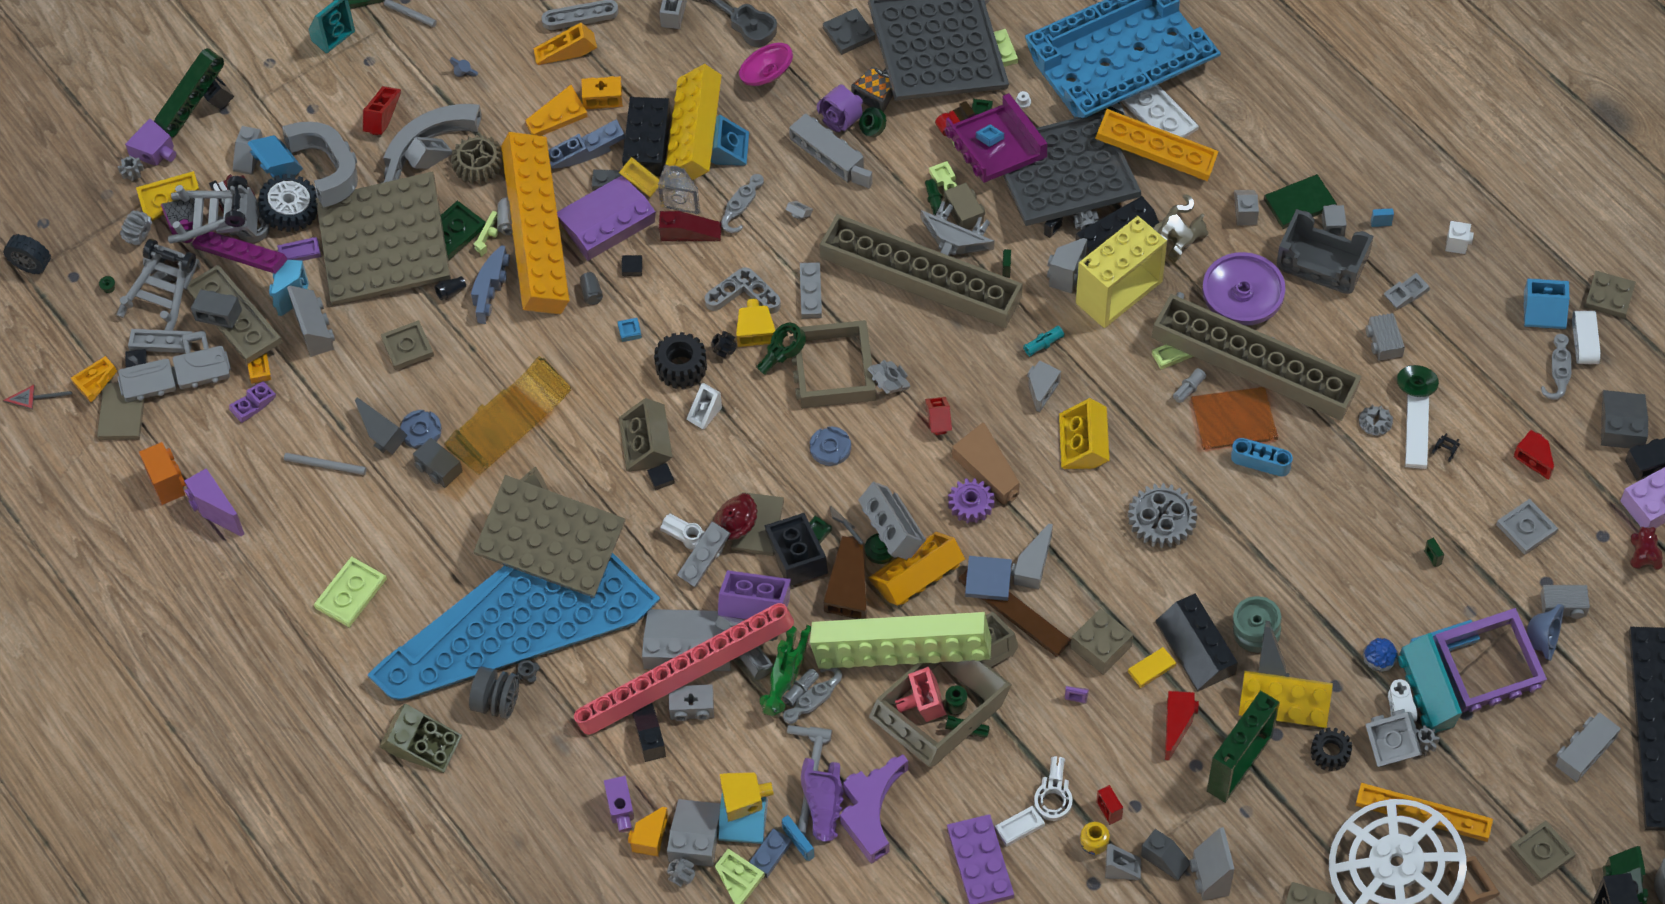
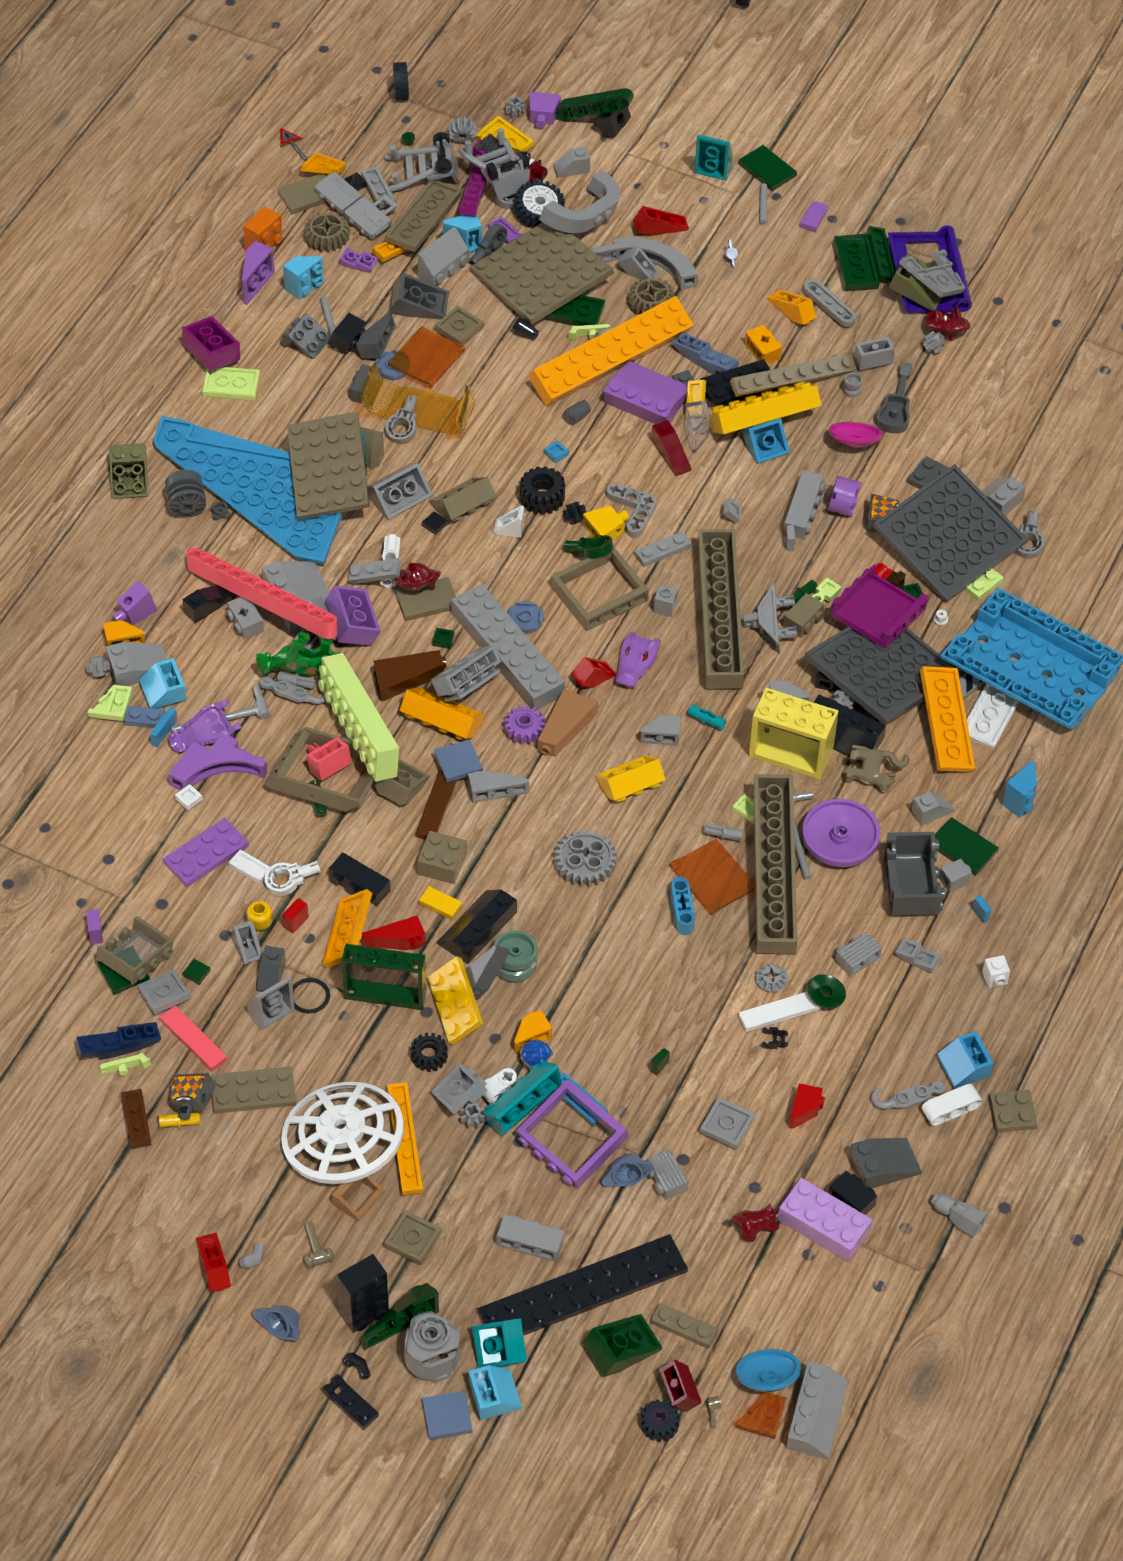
camera: 60 degrees right, 5 degrees down
dark grey brick [191,289,242,329] -> none
dark azure slope [247,135,303,179] -> none
sand blue slope [471,245,510,324] -> none
light orange wing [525,85,588,136] -> none
black tile [622,255,643,276] -> none
yellow torso [720,772,774,822] -> none
light grey piece [721,174,764,233] -> none
black slope [764,513,828,586] -> none
dark grey piece [830,506,863,545] -> none
dark green plate [859,107,887,137] -> none
light grey piece [868,360,911,394] -> none
dark green brick [945,685,967,715] -> none
dark azure tile [976,124,1004,147] -> none
dark green tile [1002,249,1011,278] -> none
medium lavender slope [1065,686,1089,703] -> none
none -> white plate [175,784,203,810]
none -> magenta brick [182,316,240,372]
none -> dark grey bracket [280,313,331,359]
none -> medium azure slope [283,256,324,300]
none -> black piece [293,978,330,1014]
none -> dark tan gear [304,211,350,252]
none -> light orange plate [322,889,372,968]
none -> black brick [329,313,367,354]
none -> black brick [329,852,391,907]
none -> light grey slope [368,463,433,519]
none -> light grey pin [386,395,418,444]
none -> clear orange piece [388,326,466,388]
none -> dark grey slope [390,273,449,319]
none -> light grey brick [451,584,565,711]
none -> dark grey pin [469,223,507,265]
none -> light orange slope [514,1010,552,1054]
none -> medium lavender animal [615,631,661,688]
none -> light grey brick [654,585,678,617]
none -> dark tan plate [730,353,856,397]
none -> light grey wheel [843,373,862,398]
none -> dark azure slope [1002,761,1037,818]

